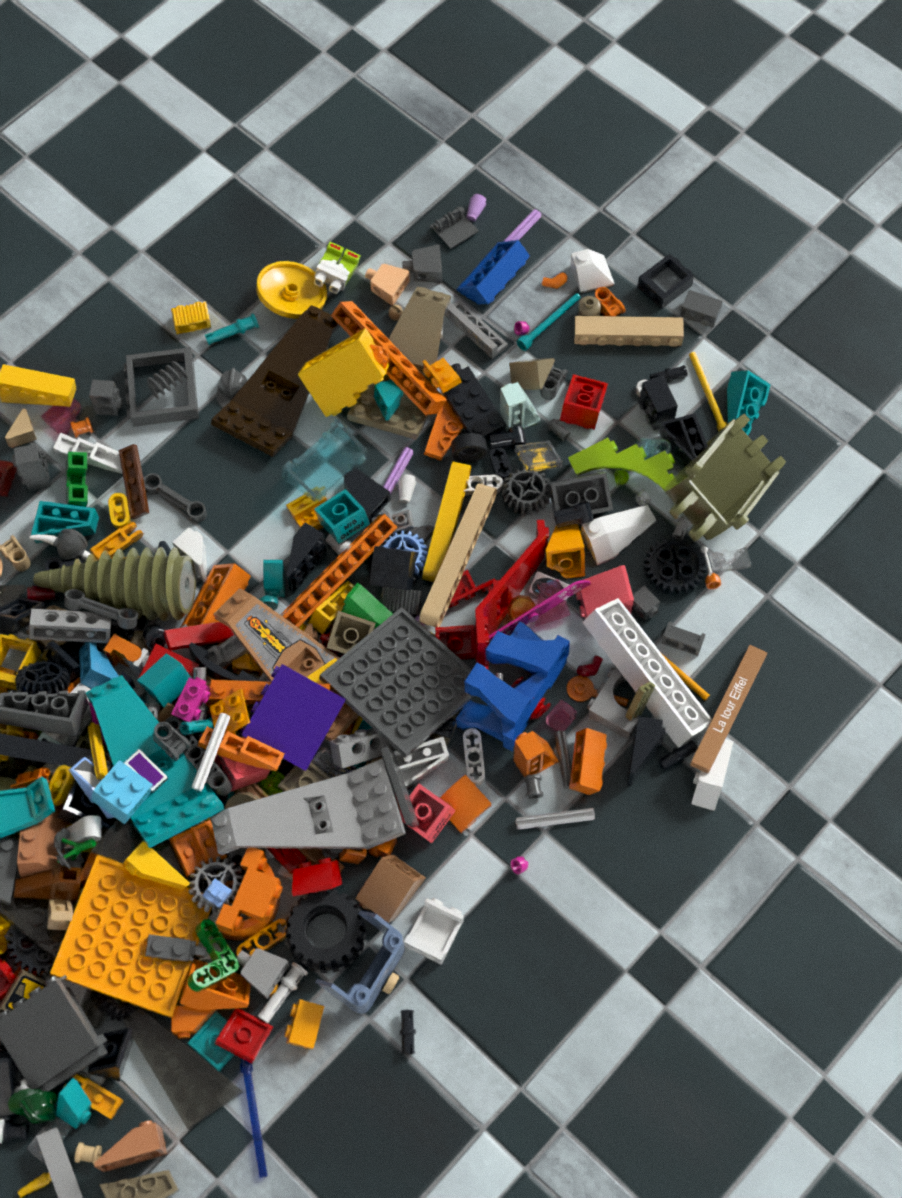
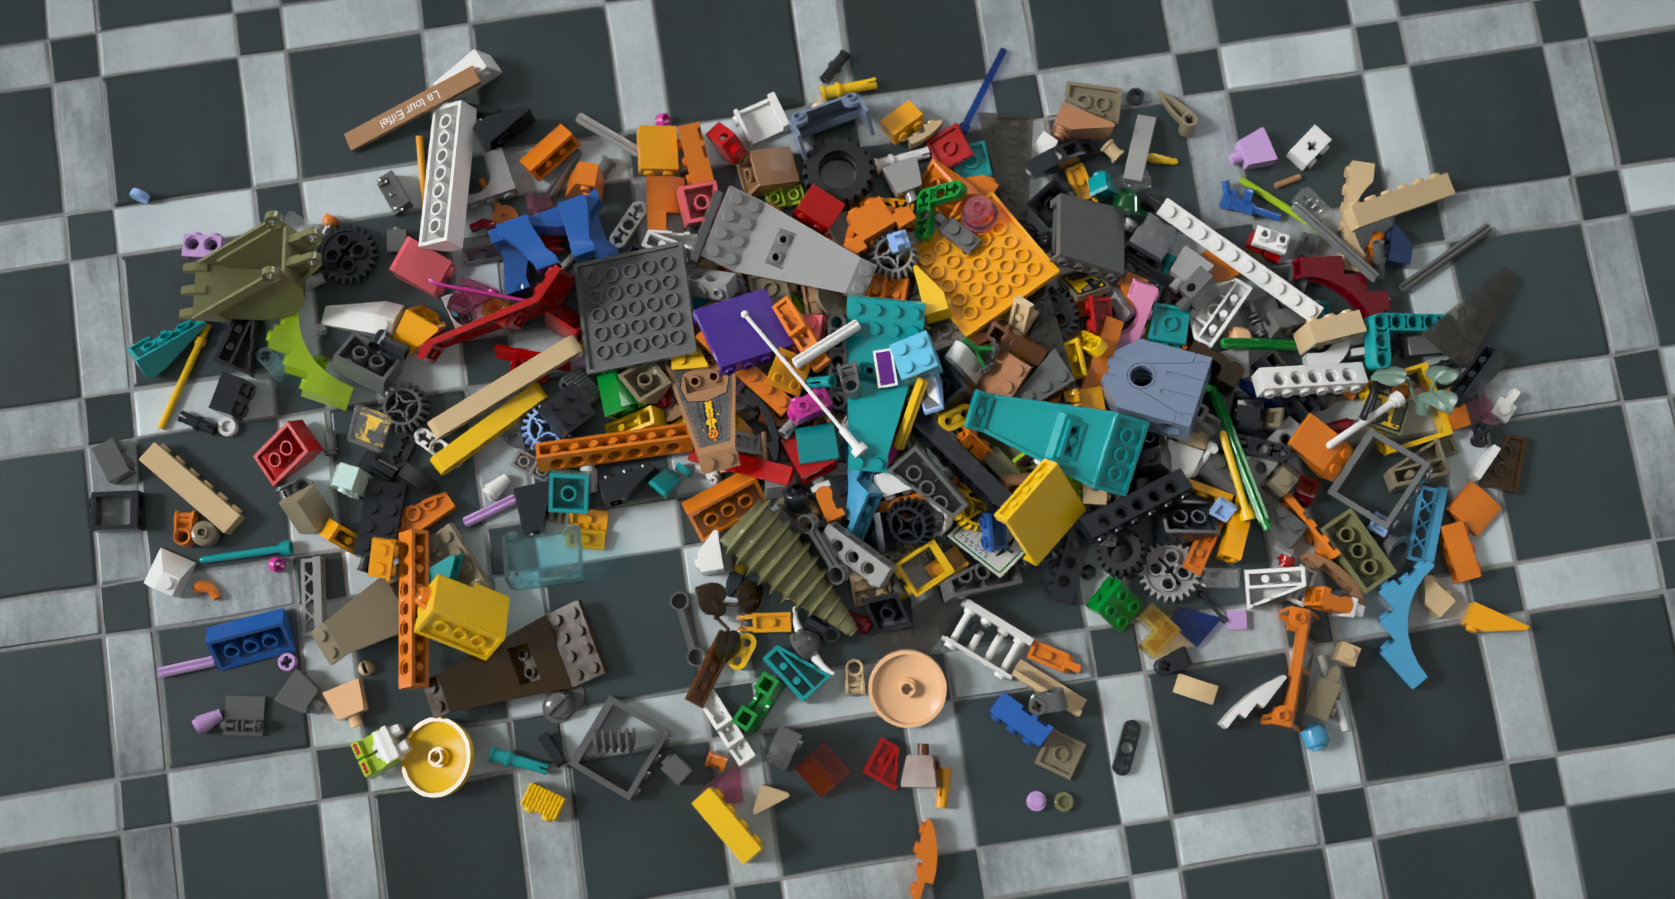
camera: 145 degrees left, 15 degrees up
olive tile [625,681,656,721] -> none
none -> light blue tile [129,188,150,204]
none -> lavender brick [182,232,228,261]
none -> lavender bush [278,653,298,671]
none -> light orange slope [319,518,359,558]
none -> dark grey panel [462,234,503,265]
none -> black beam [538,732,567,768]
none -> light orange brick [636,125,679,177]
none -> orange panel [647,210,668,231]
none -> orange wedge [677,122,714,185]
none -> dark brown plant [694,581,763,664]
none -> red torso [705,122,748,164]
none -> white piece [741,310,868,458]
none -> medium nougat piece [760,431,769,461]
none -> lime slope [764,184,805,210]
none -> yellow pin [820,77,877,100]
none -> tan slope [907,119,942,150]
none -> clear pink cone [961,195,999,233]
none -> black slope [1023,139,1099,180]
none -> white slope [1032,131,1059,154]

